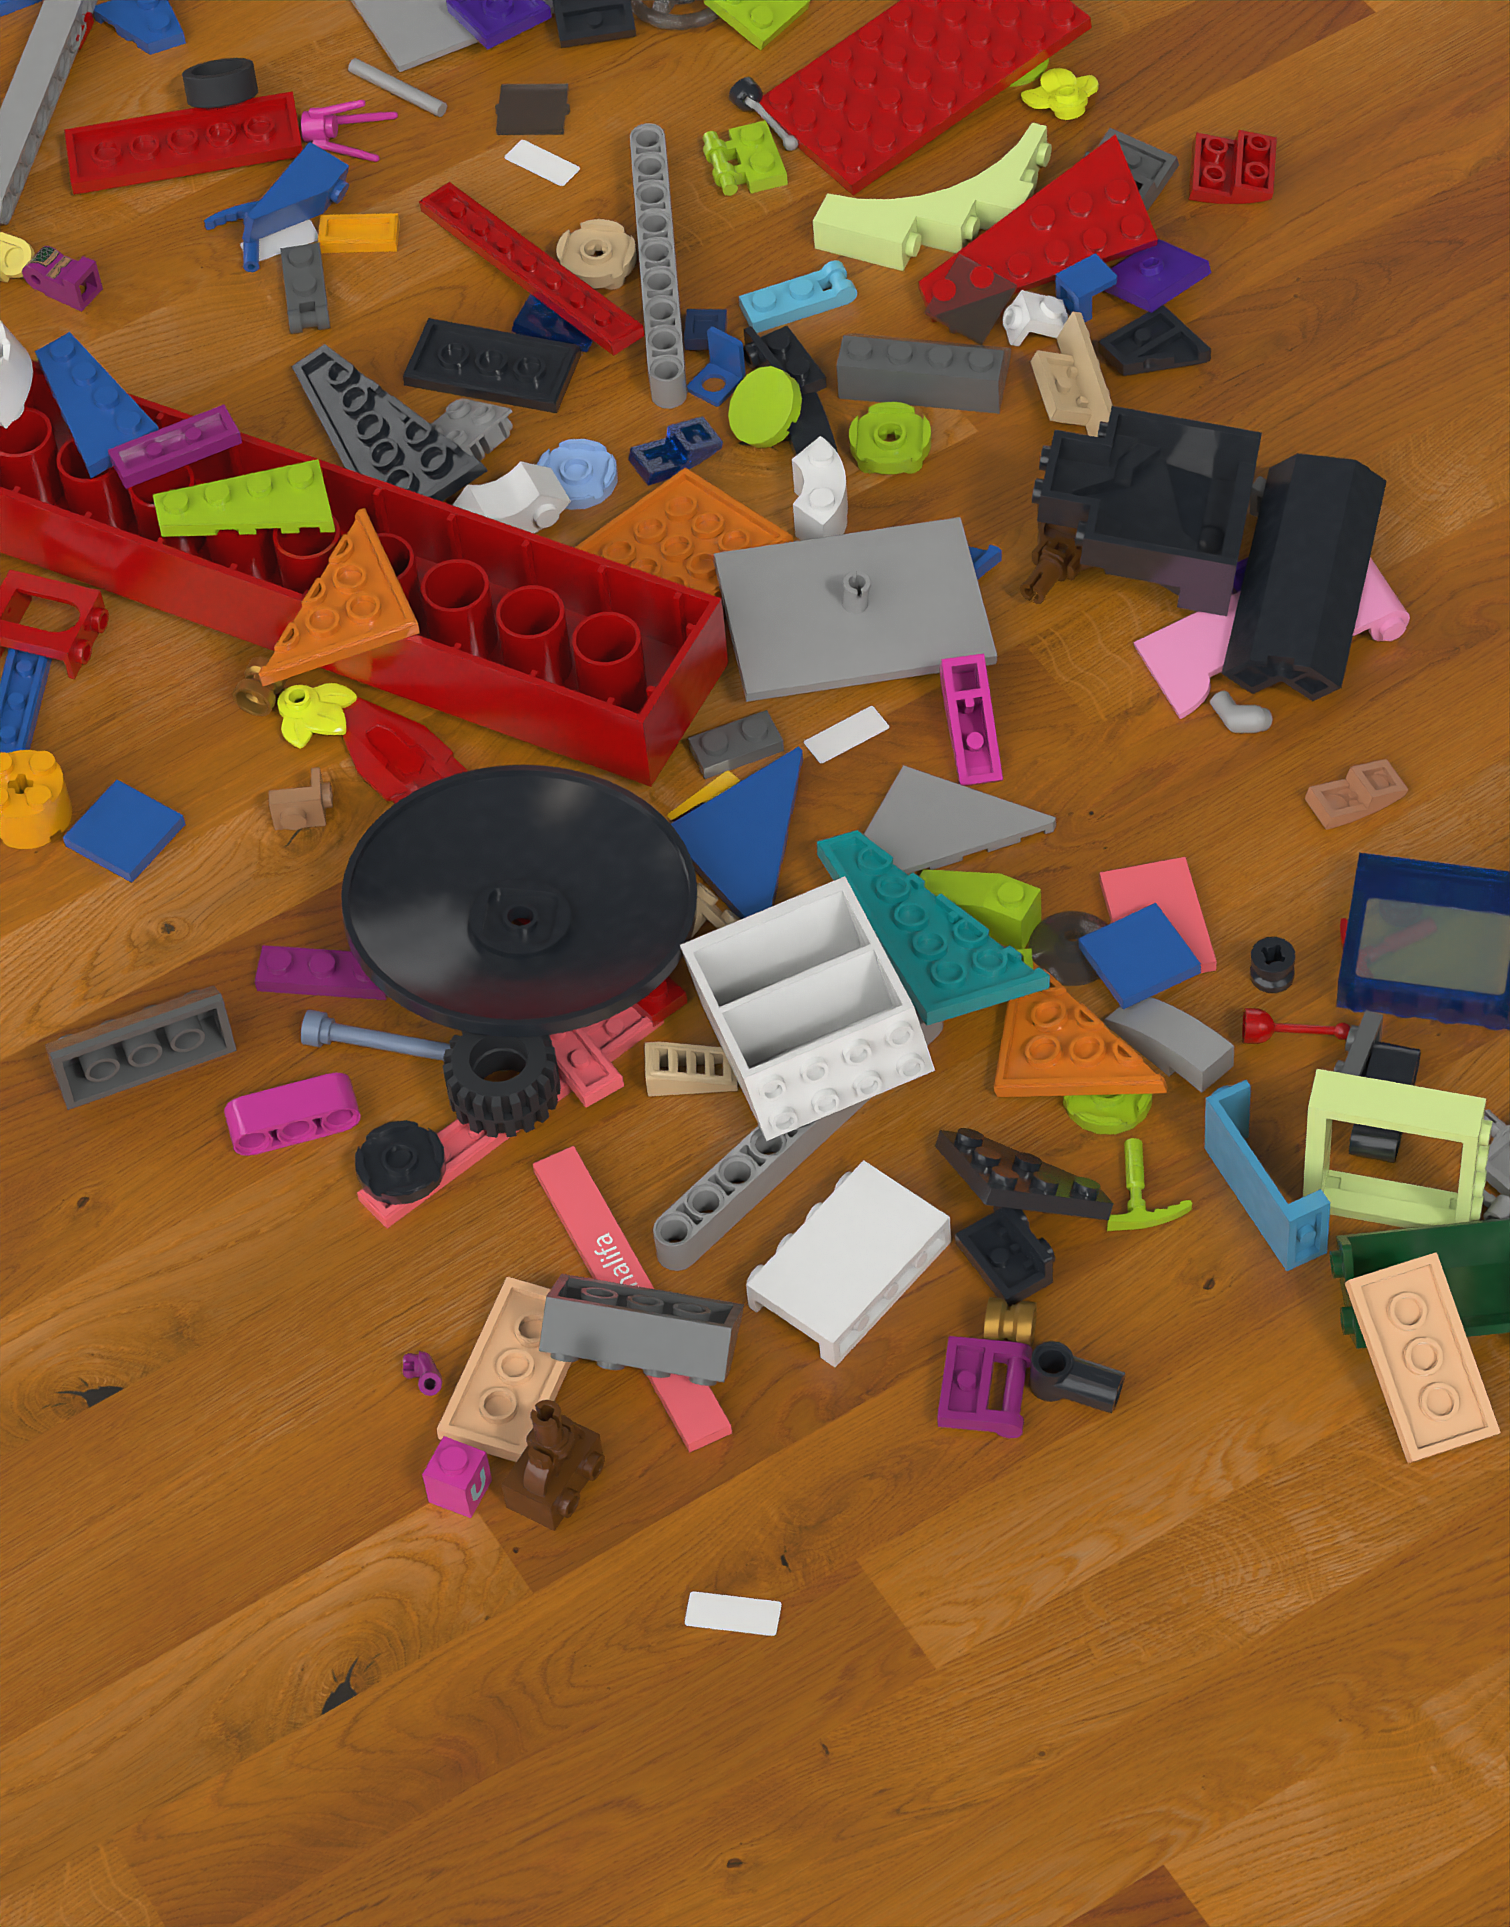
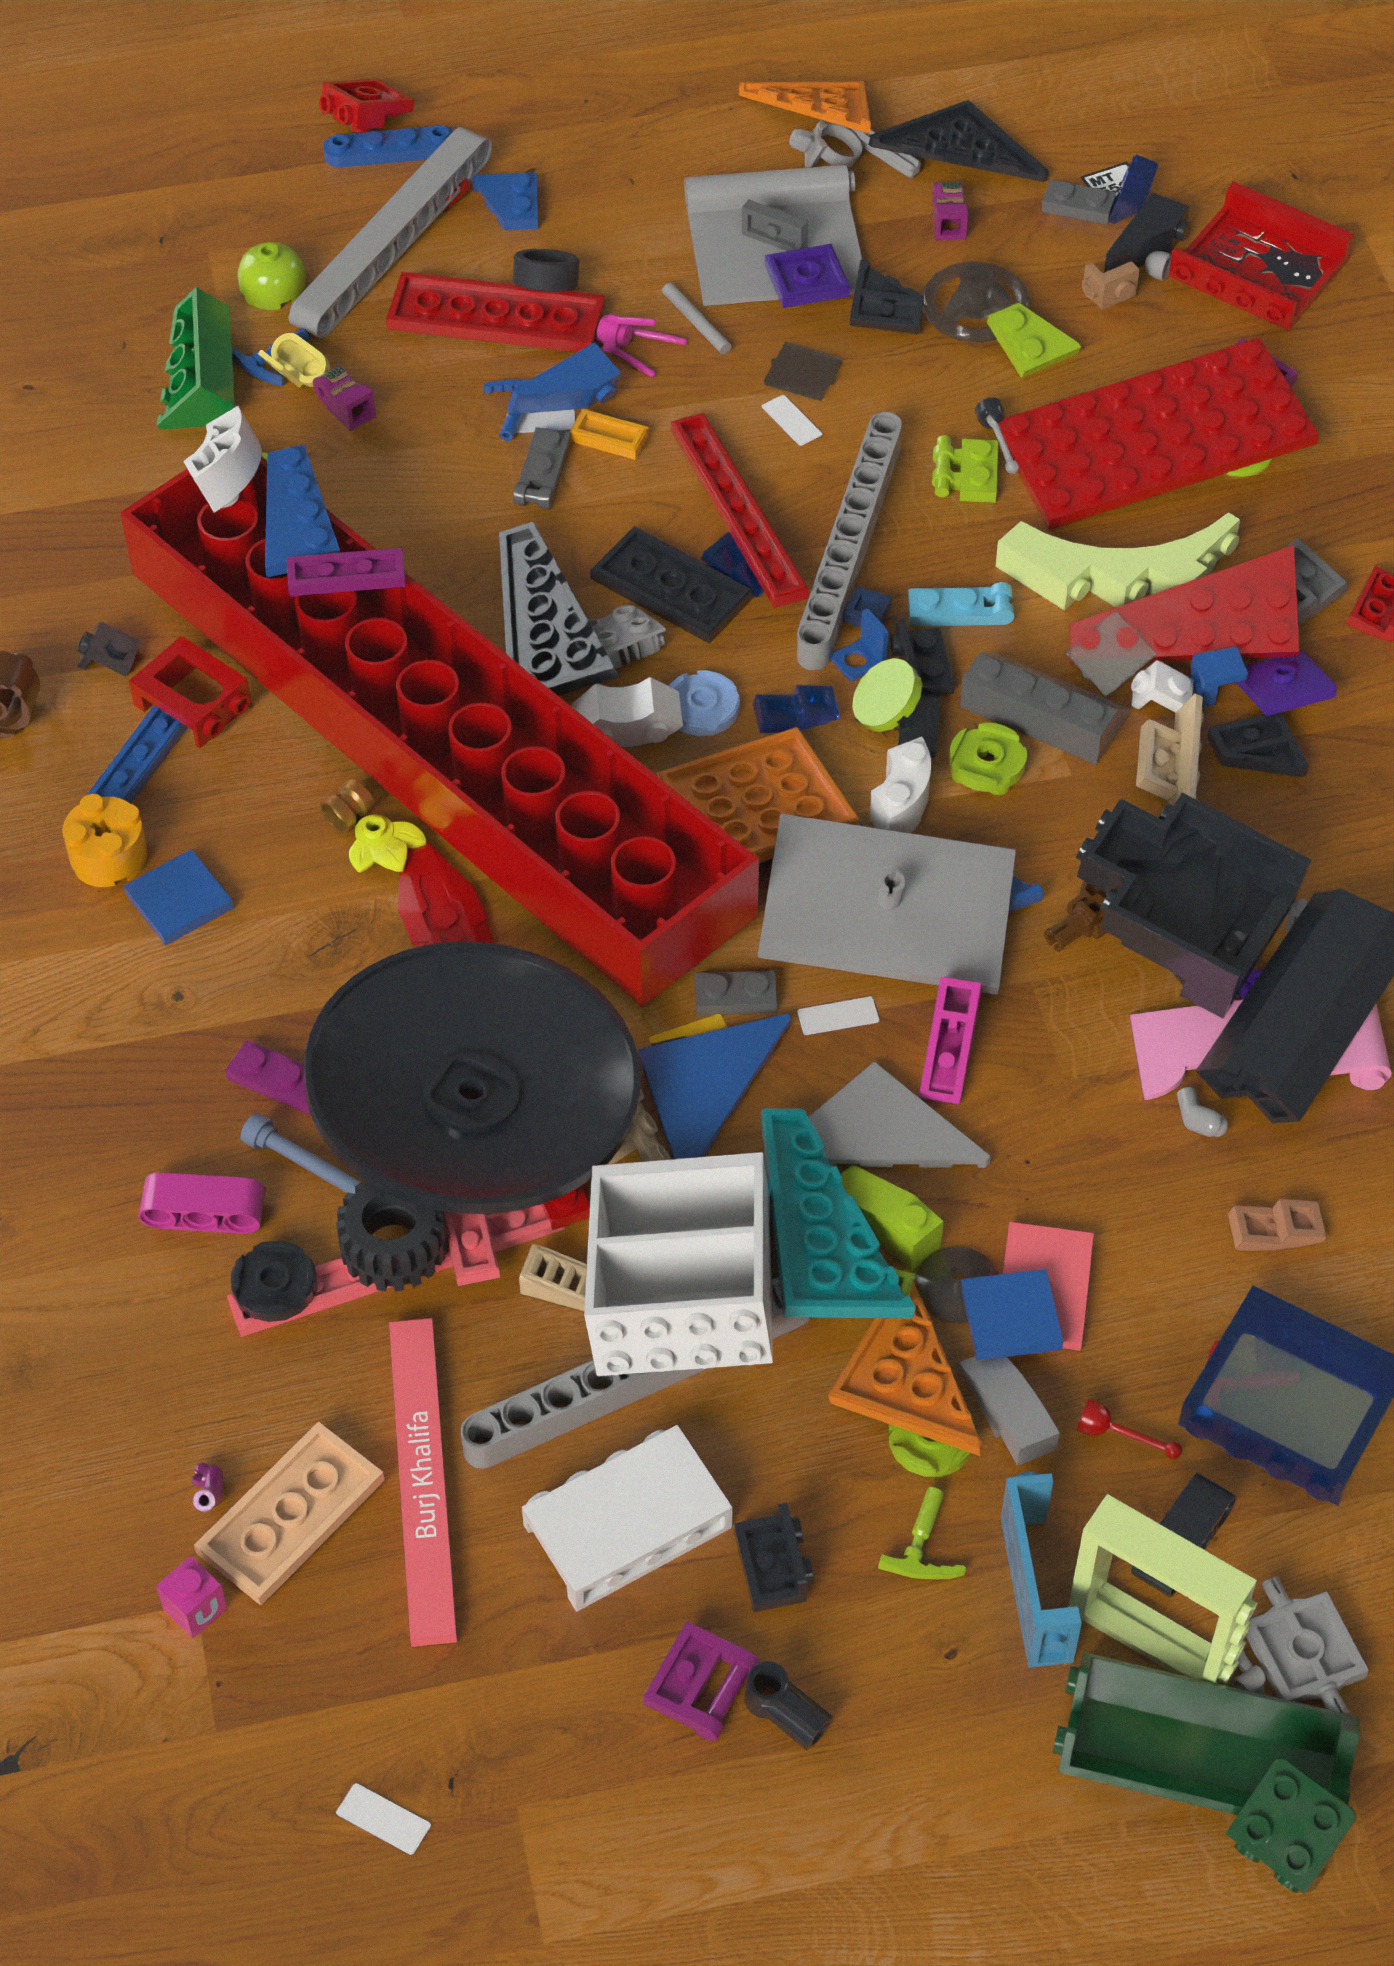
camera: 15 degrees right, 0 degrees up
dark grey slope [45,986,237,1110] -> none
lime wing [153,459,335,537] -> none
orange tile [258,508,420,687] -> none
medium nougat bracket [269,767,333,830] -> none
reddish brown brick [501,1400,605,1531] -> none
slope [539,1274,744,1386] -> none
tan plate [556,219,637,290] -> none
black plate [935,1128,1114,1220] -> none
pearl gold wheel [984,1297,1037,1348] -> none
neon yellow plate [1021,68,1099,120] -> none
black wheel [1250,937,1295,993] -> none
dark grey plate [1333,1010,1383,1077] -> none
light nougat plate [1345,1252,1501,1464] -> none

